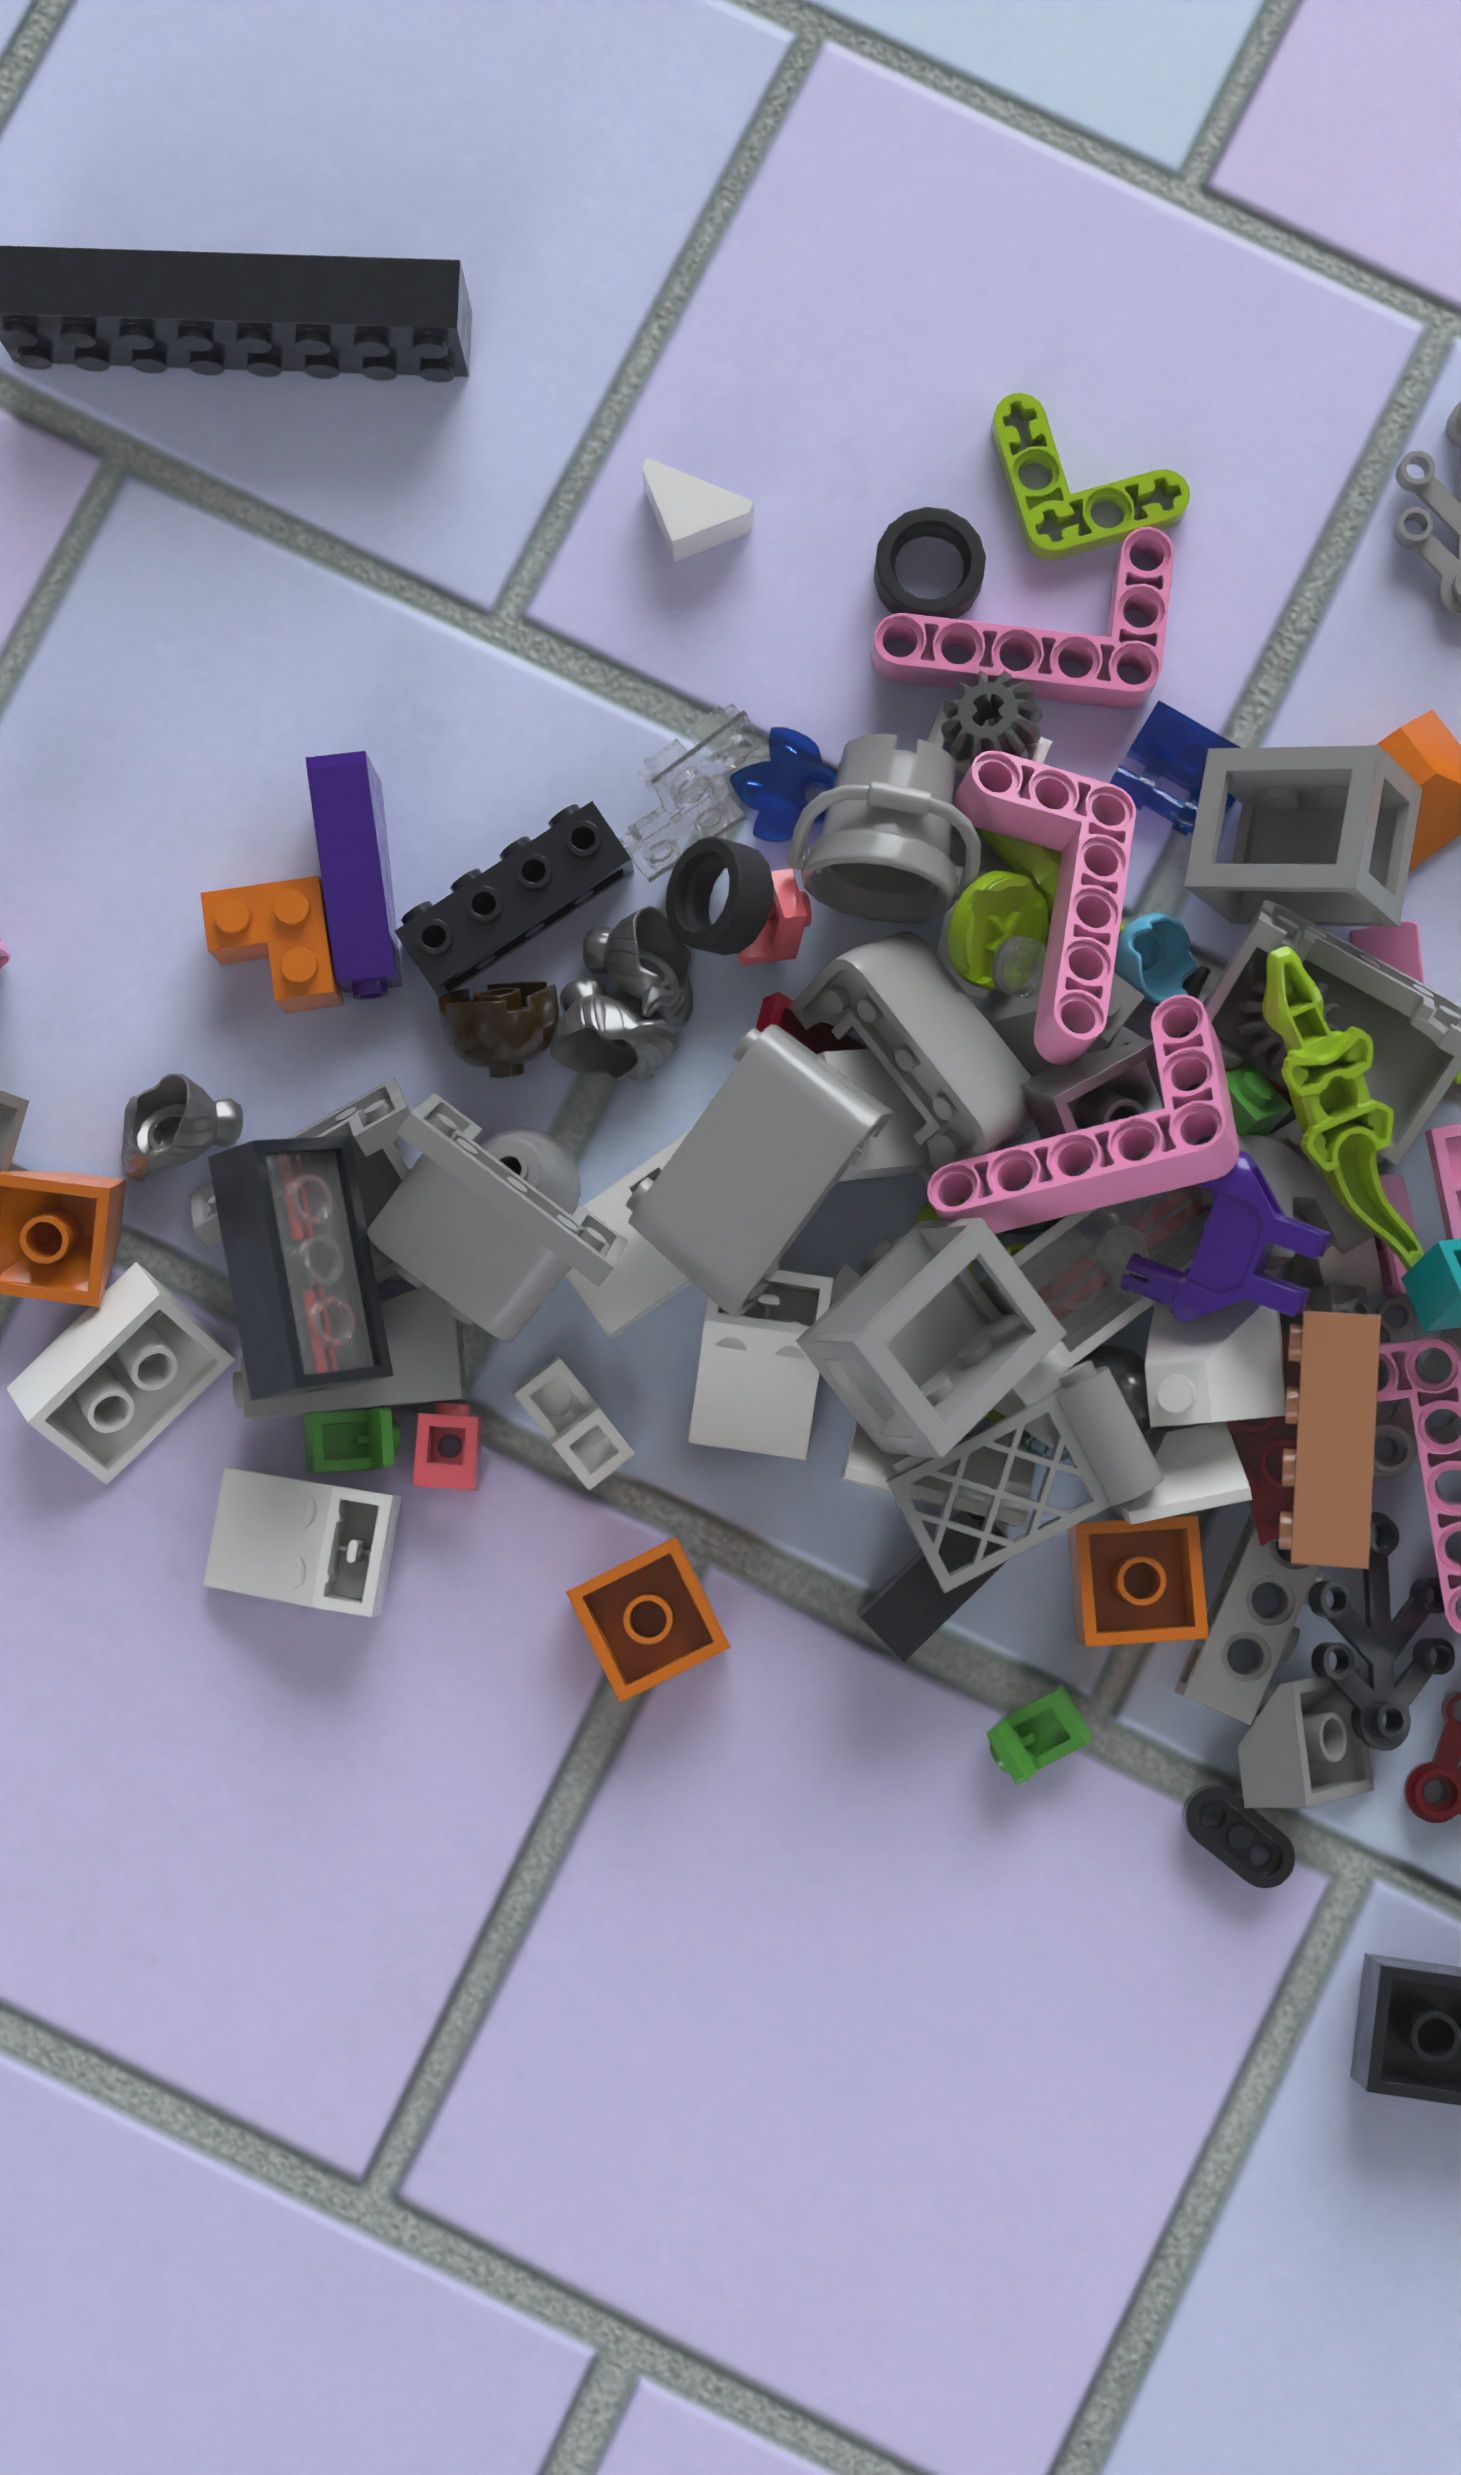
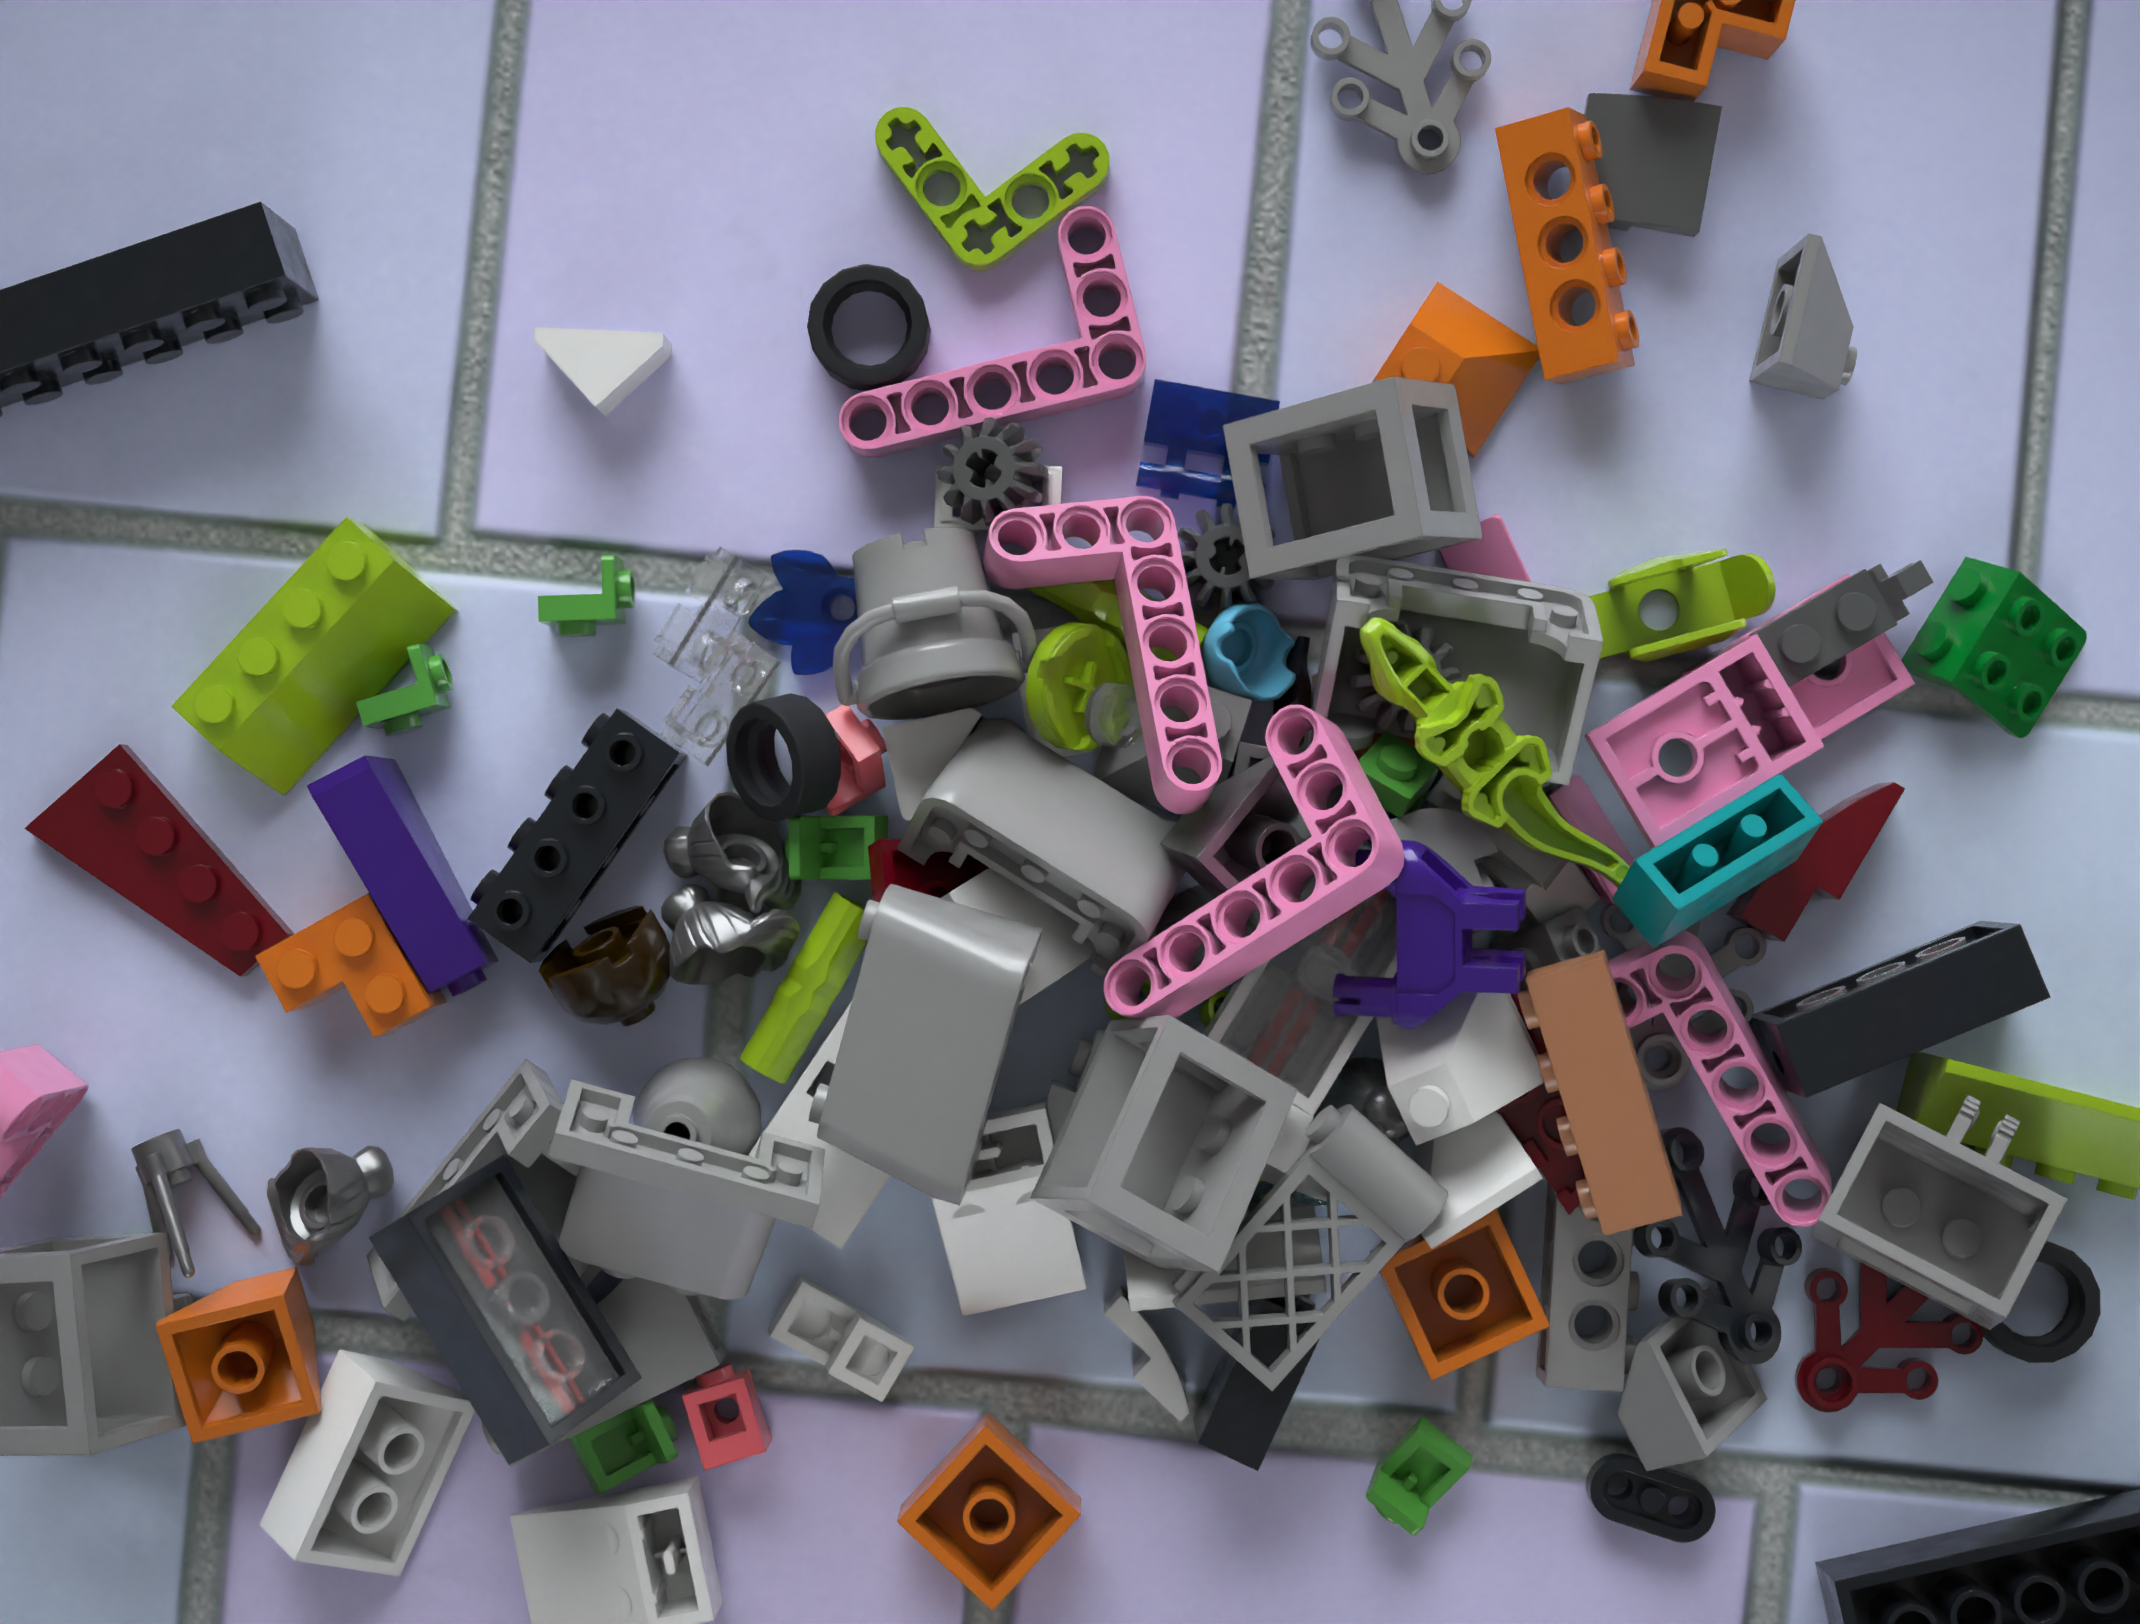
camera: 20 degrees left, 5 degrees up
none -> dark red wing [24,744,294,977]
none -> flat silver plant [131,1129,261,1278]
none -> lime slope [171,517,457,795]
none -> bright green bracket [356,643,454,736]
none -> bright green bracket [538,555,635,637]
none -> lime axle [739,892,868,1084]
none -> bright green bracket [785,815,888,880]
none -> white slope [882,708,984,821]
none -> white slope [1104,1286,1189,1422]
none -> dark grey gear [1178,504,1275,612]

